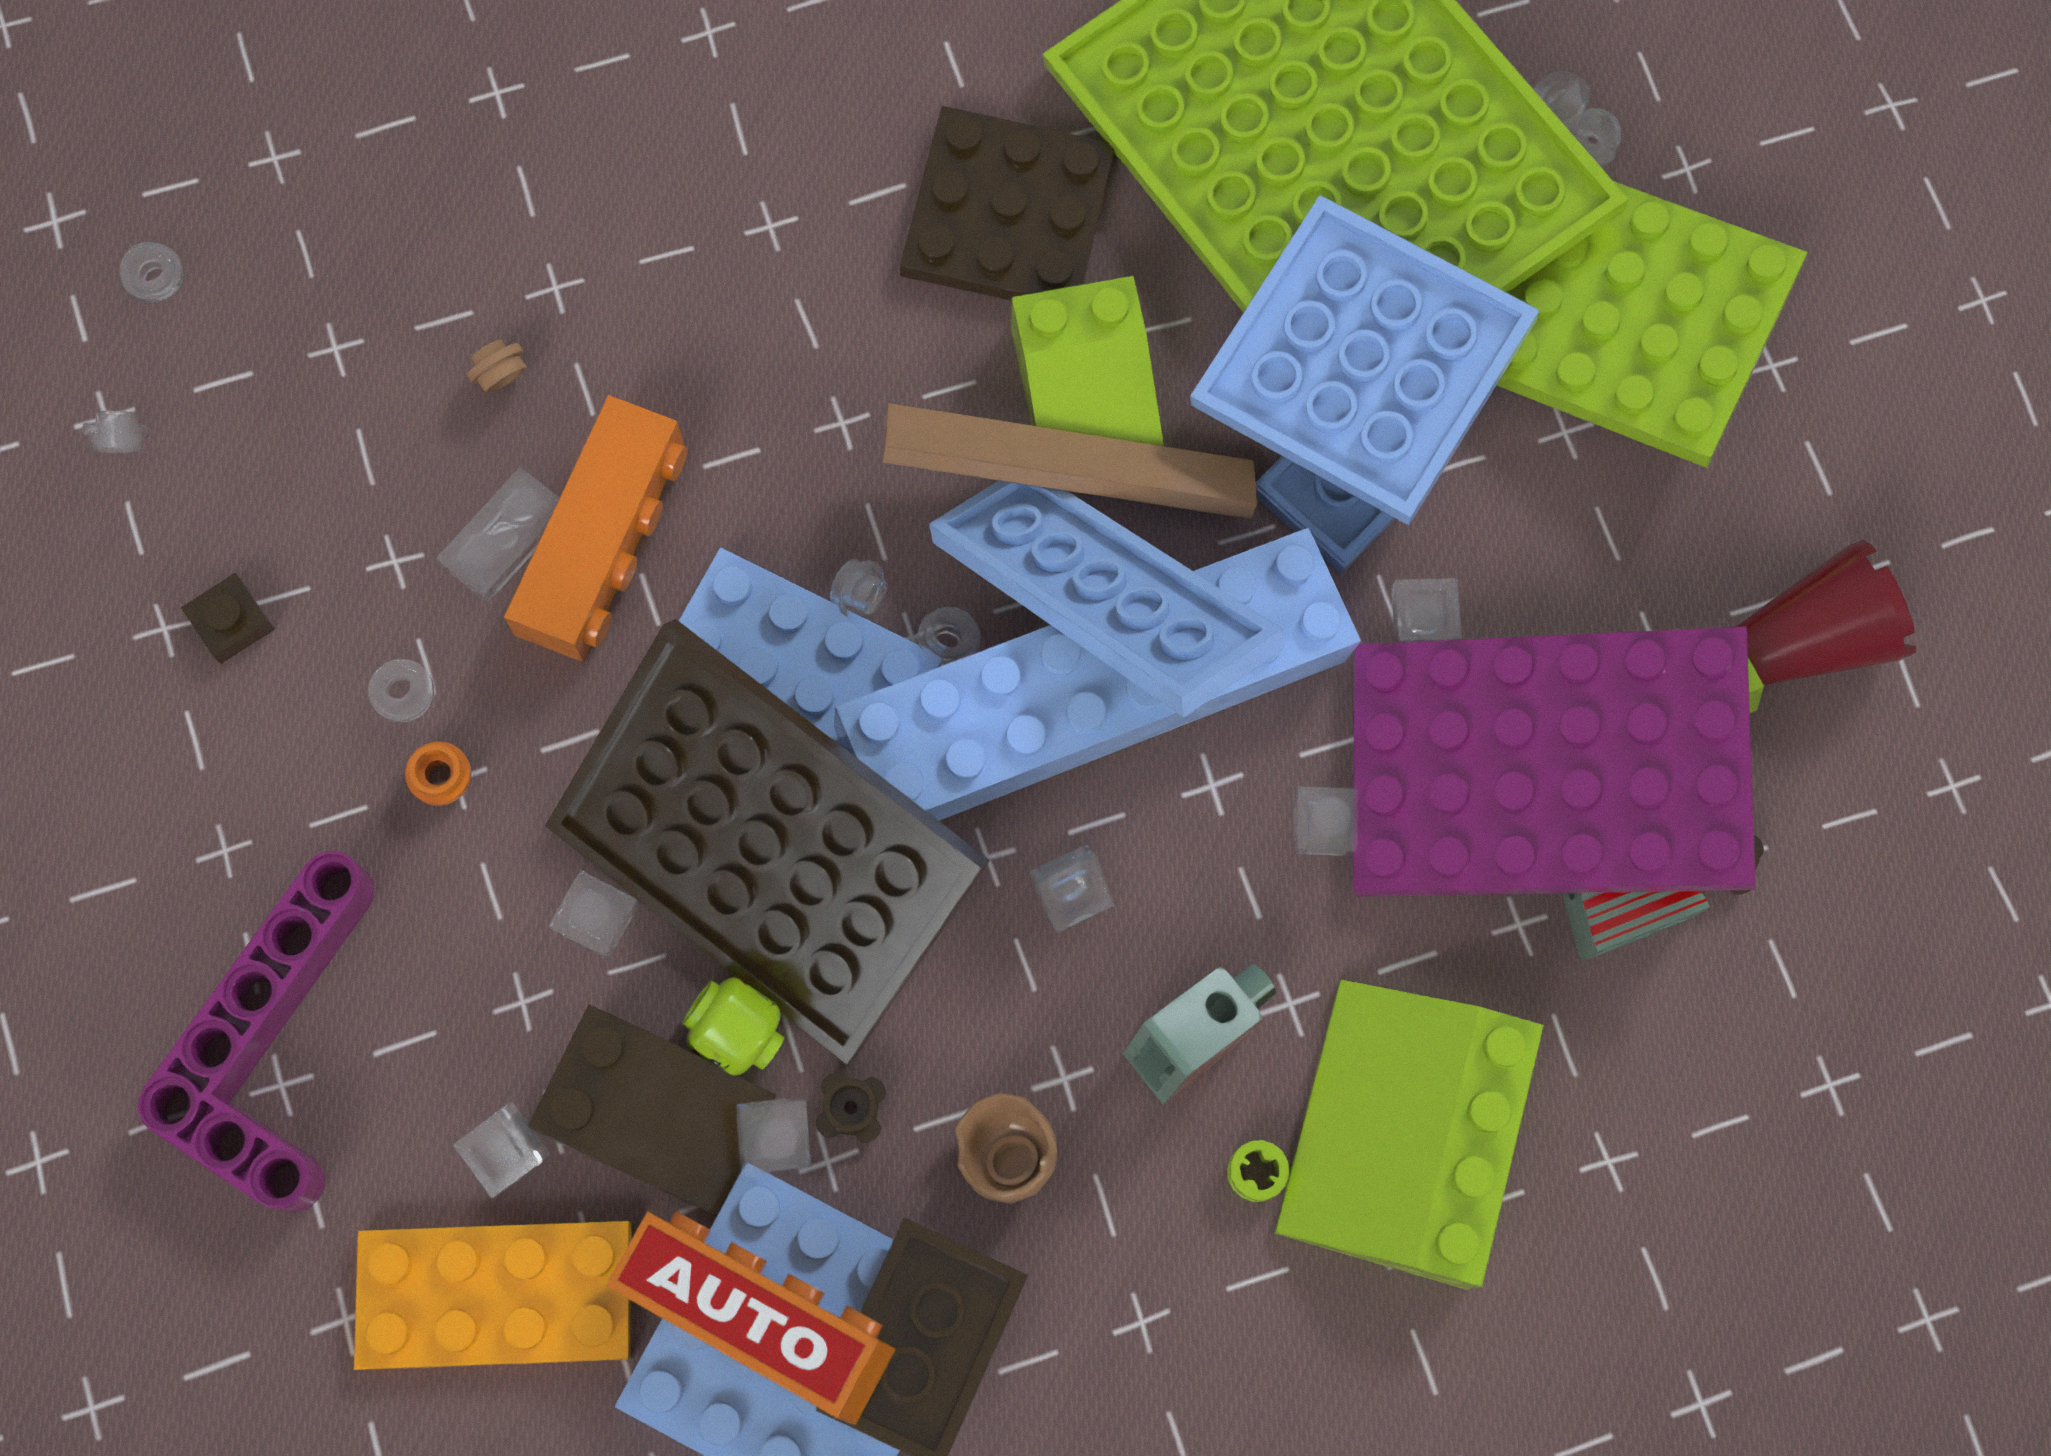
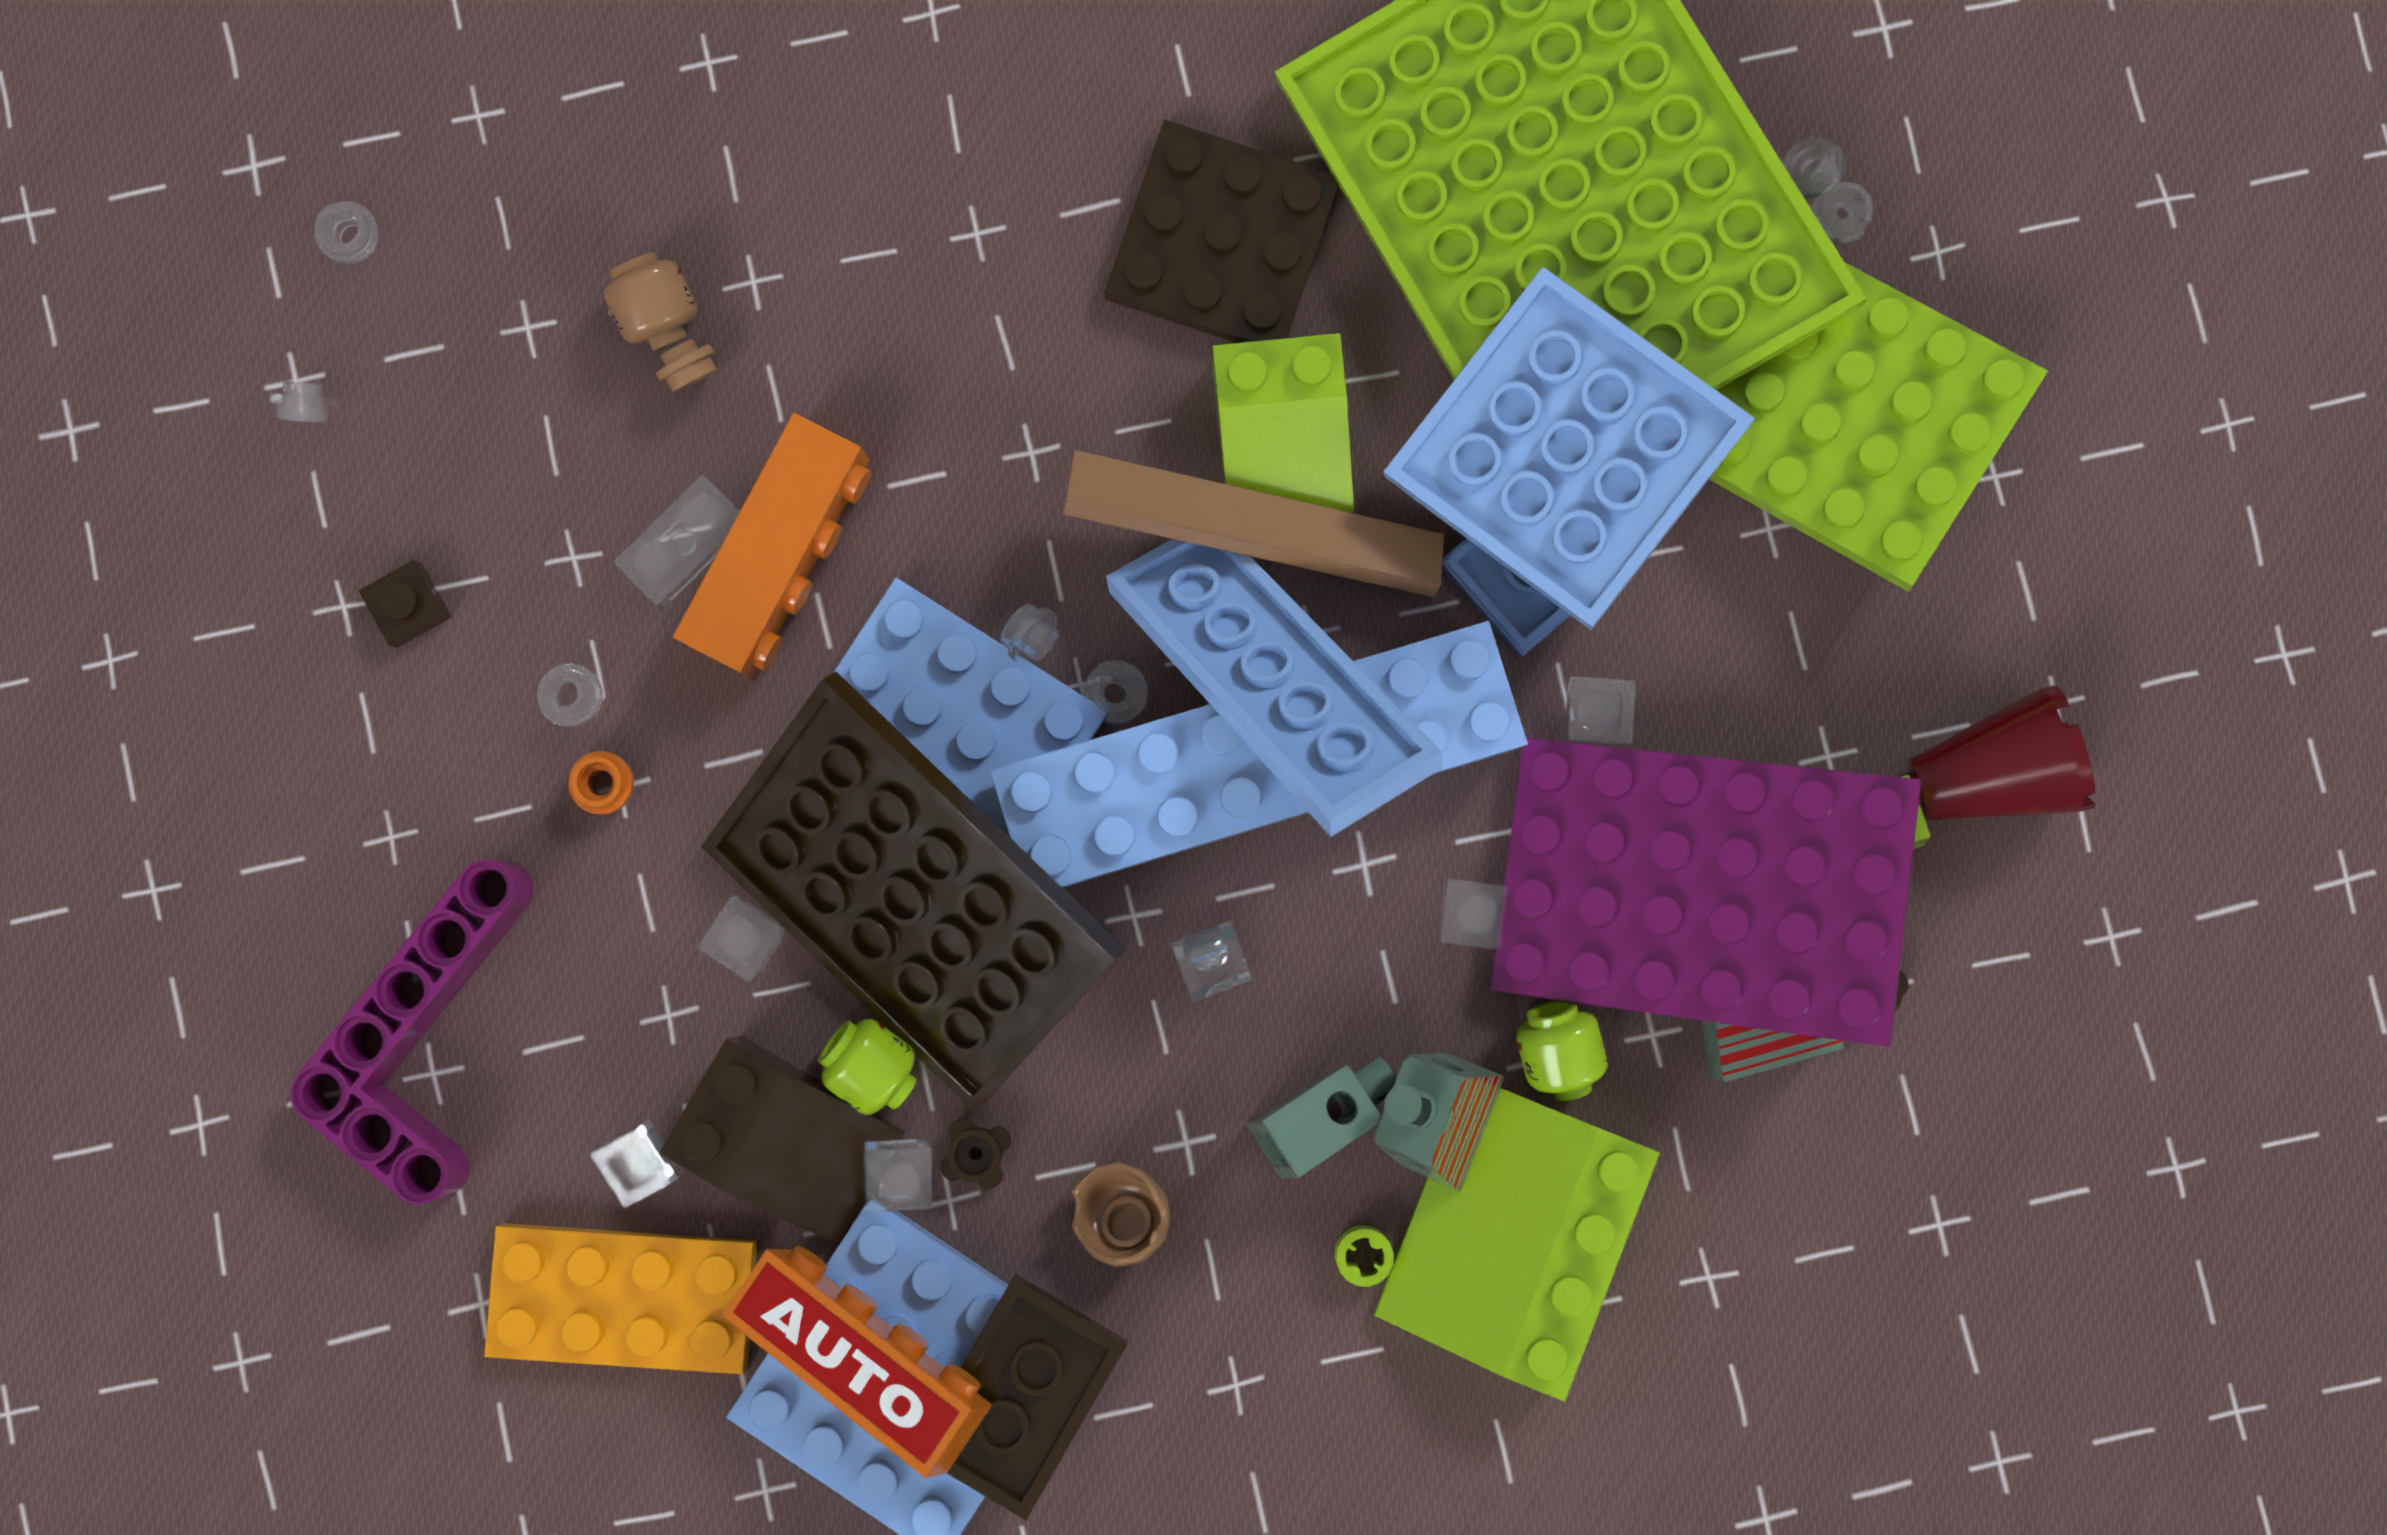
camera: 15 degrees right, 10 degrees up
none -> medium nougat head [603,252,698,352]
none -> sand green torso [1374,1052,1505,1191]
none -> lime head [1516,1000,1608,1101]

